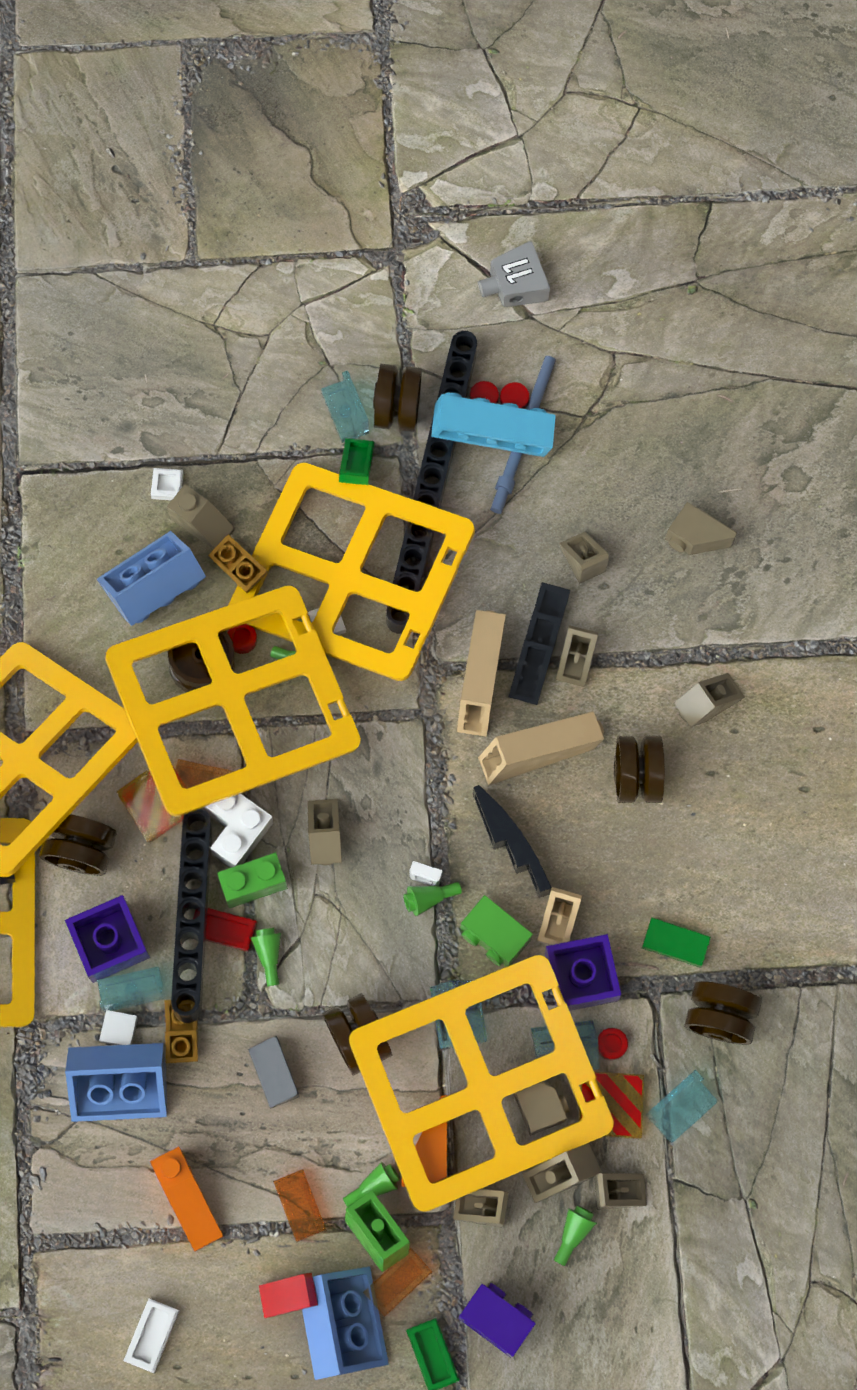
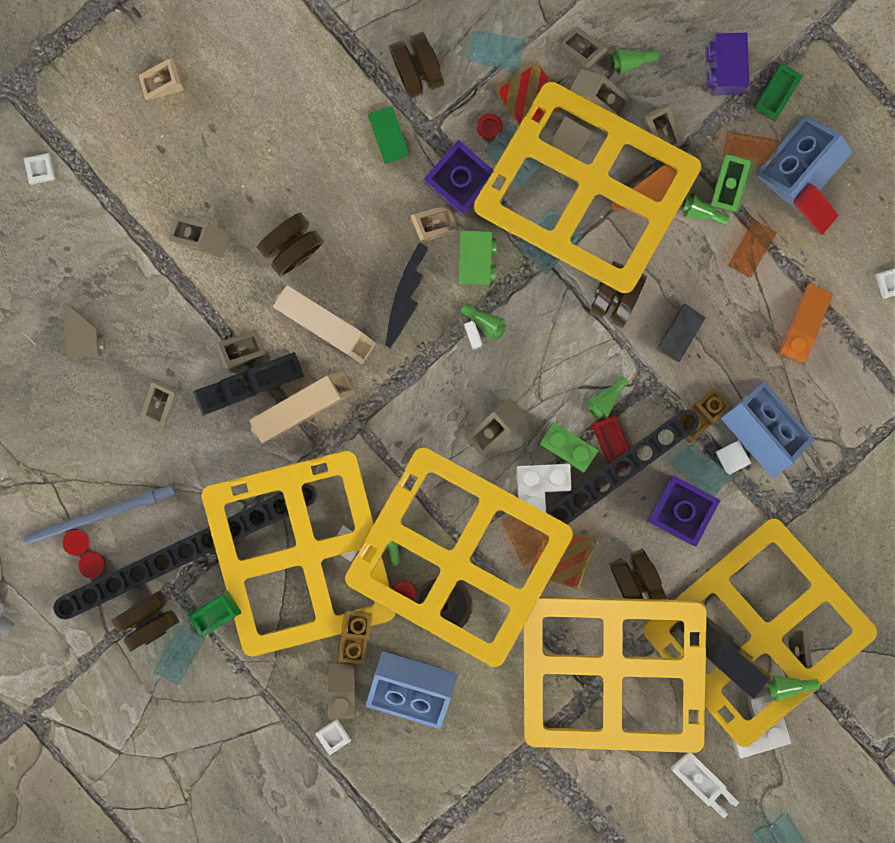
camera: 130 degrees left, 15 degrees up
medium azure brick [431,393,556,457] -> none

